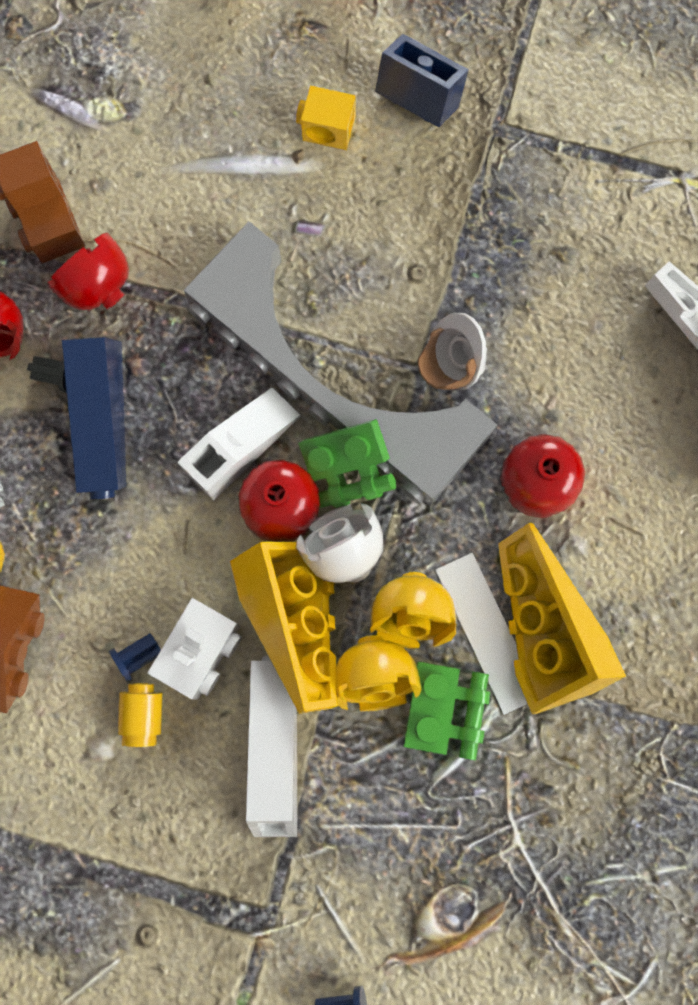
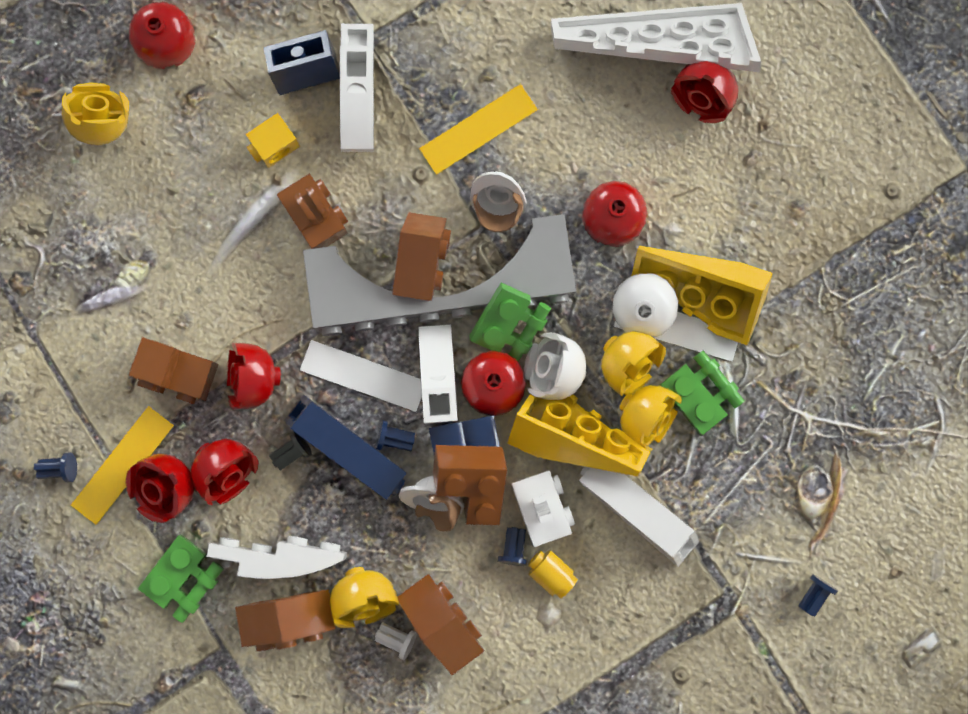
camera: 55 degrees left, 5 degrees up
none -> dark orange brick [276,173,348,249]
none -> white sticker [300,340,422,412]
none -> white slope [340,24,374,152]
none -> dark blue piece [376,420,415,452]
none -> dark orange brick [392,212,451,301]
none -> piece [399,476,464,531]
none -> yellow sticker [419,84,538,175]
none -> dark blue brick [429,415,500,455]
none -> dark orange brick [433,445,507,525]
none -> white cylinder [613,273,678,338]

